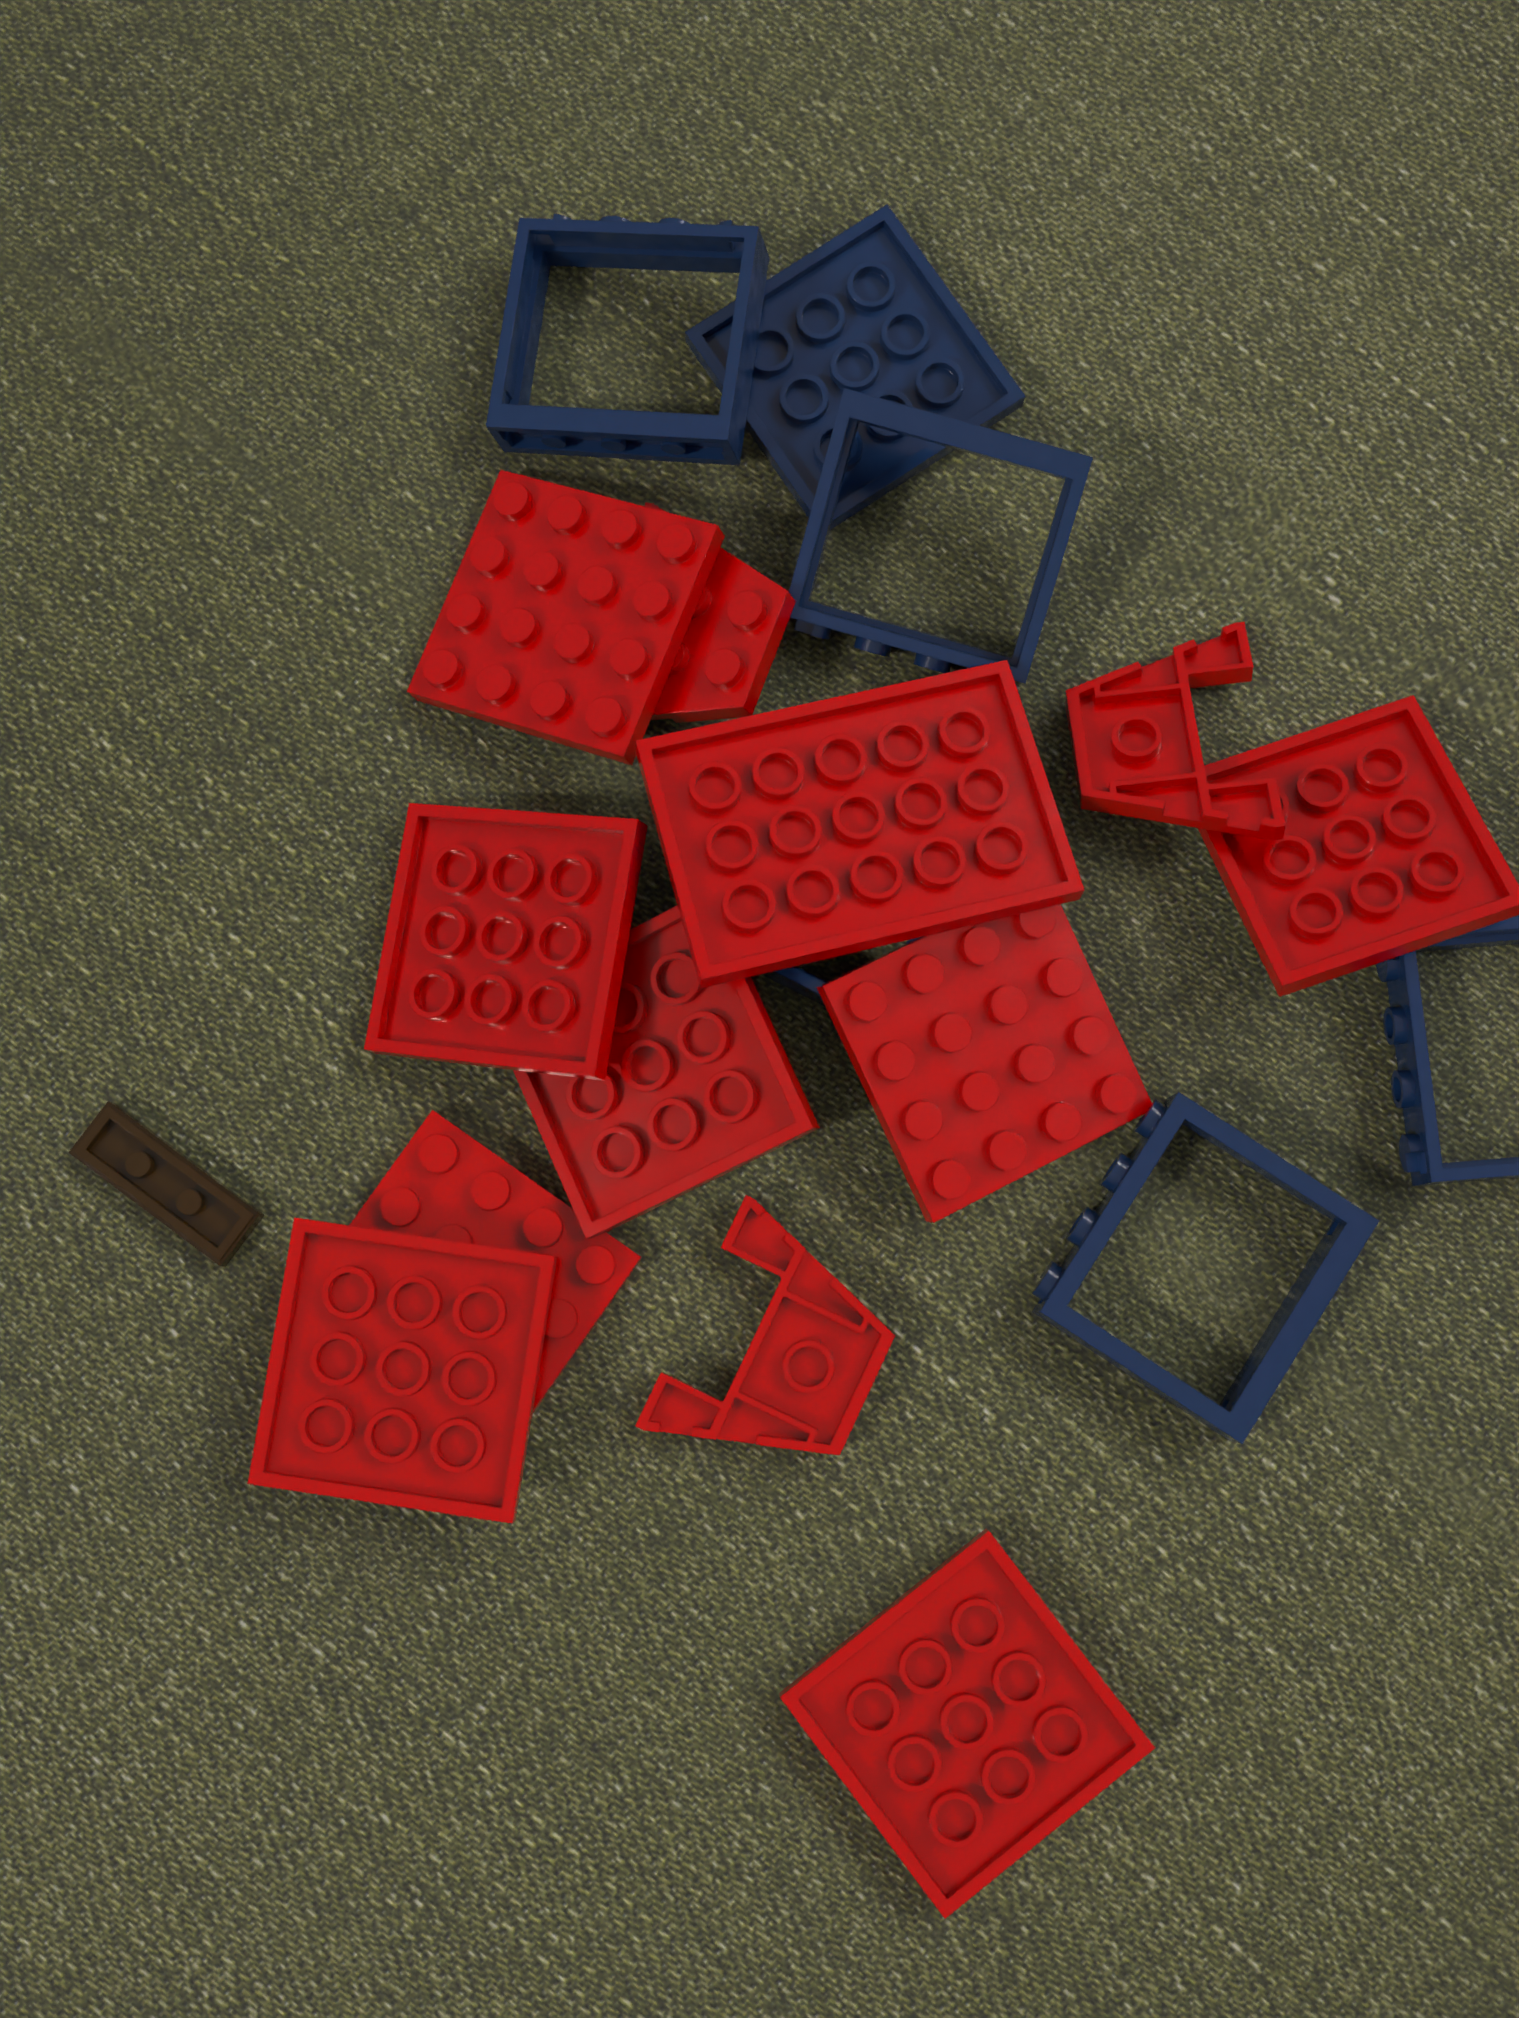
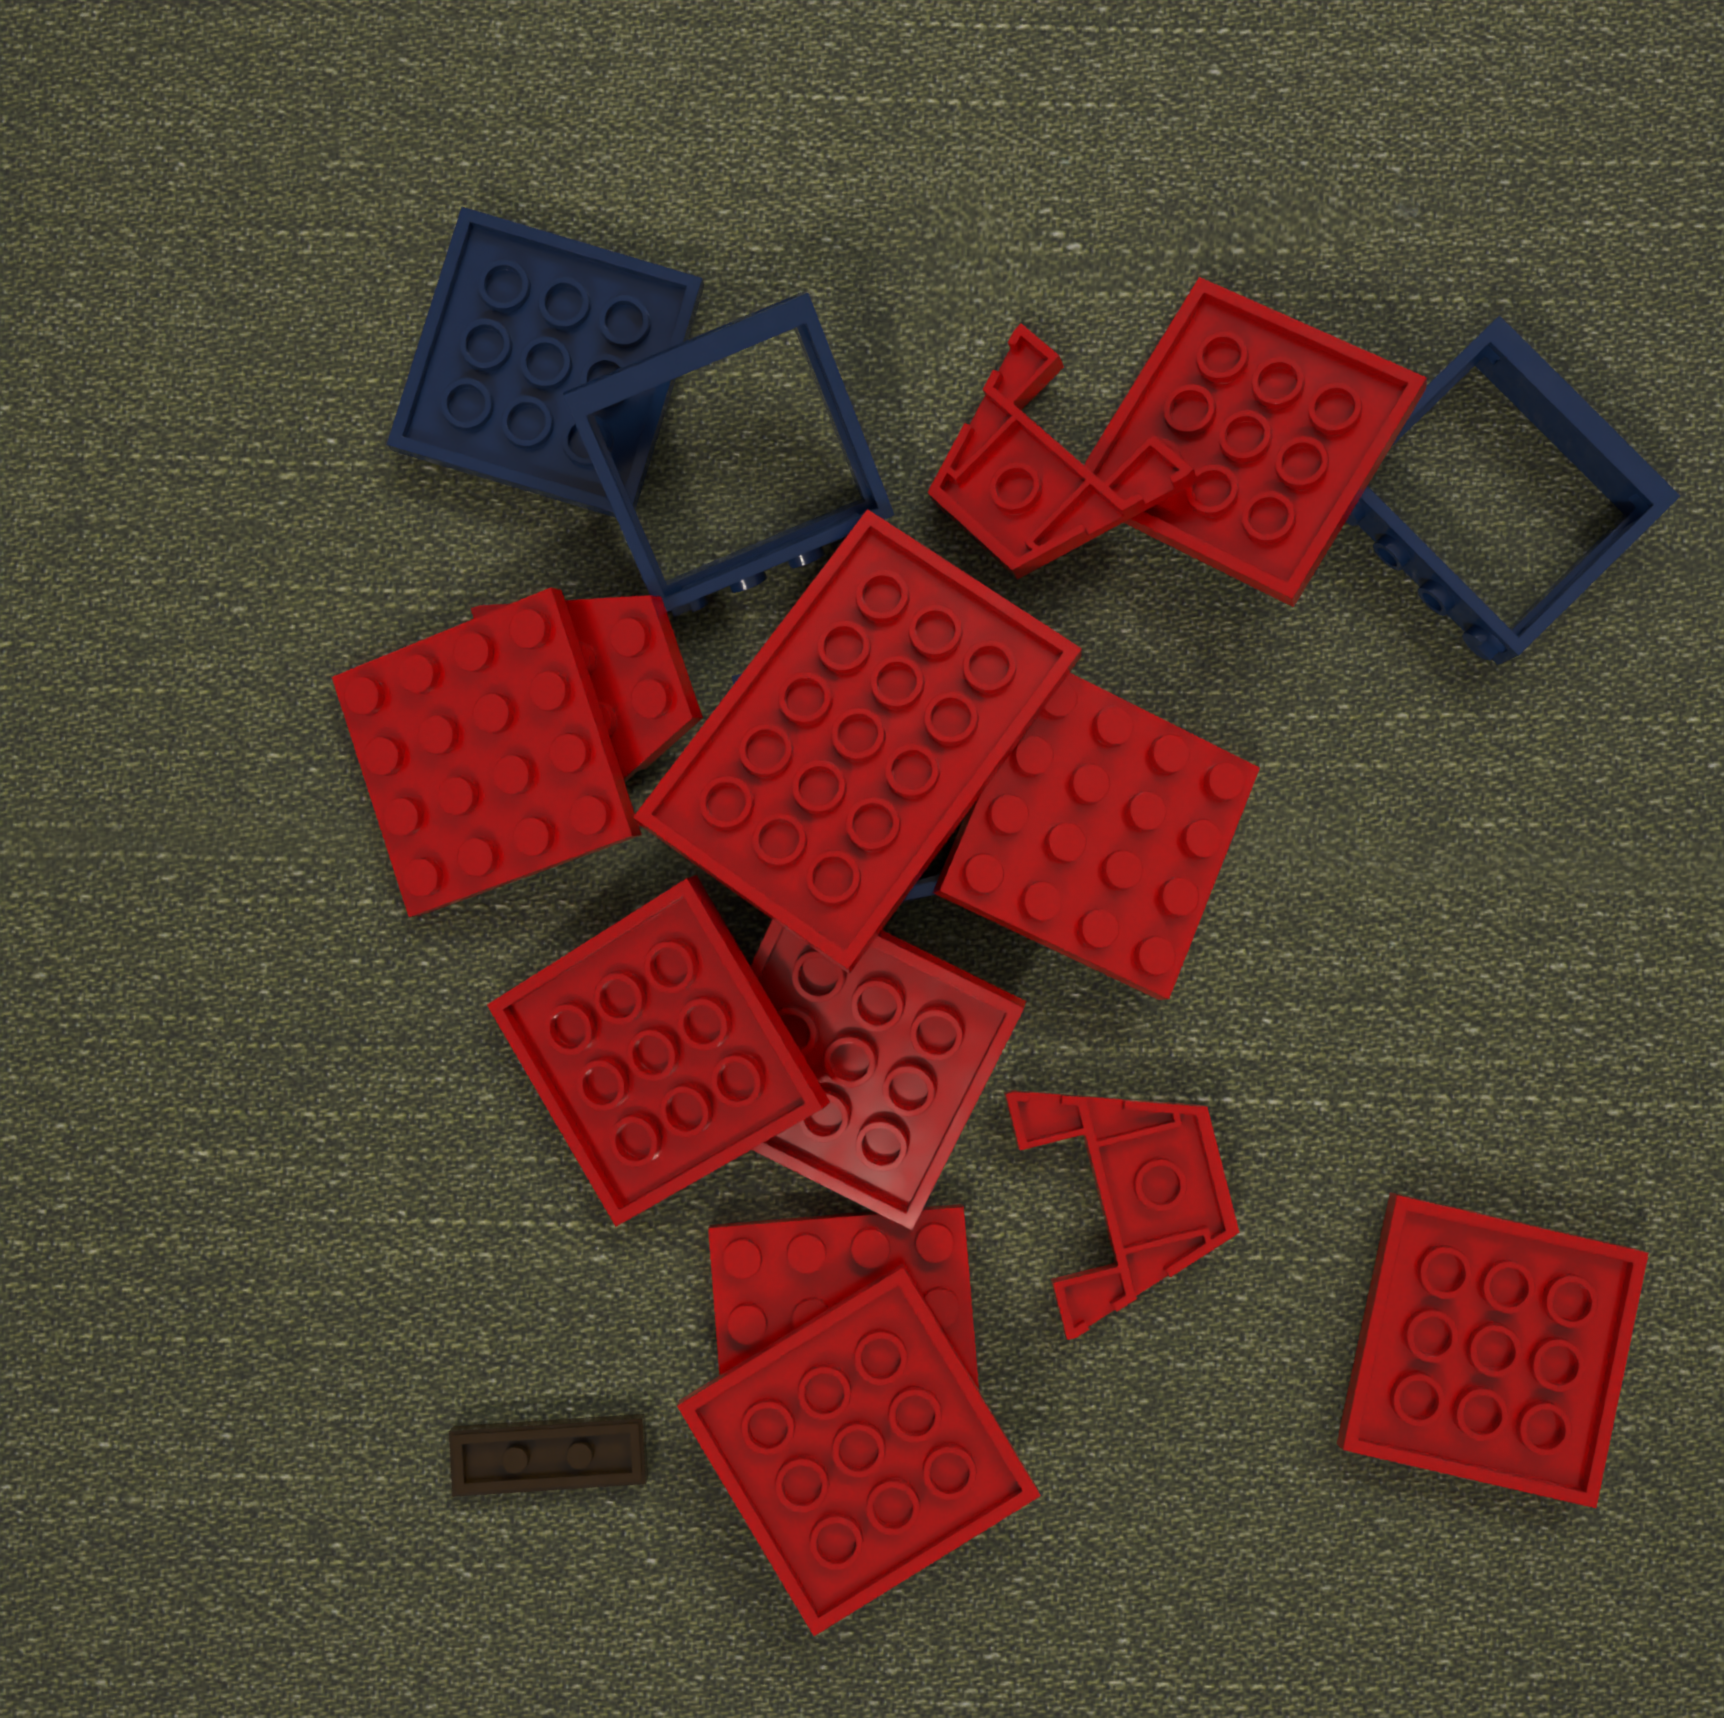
camera: 45 degrees left, 5 degrees up
dark blue window [486,214,770,466] -> none
dark blue window [1032,1092,1379,1444] -> none

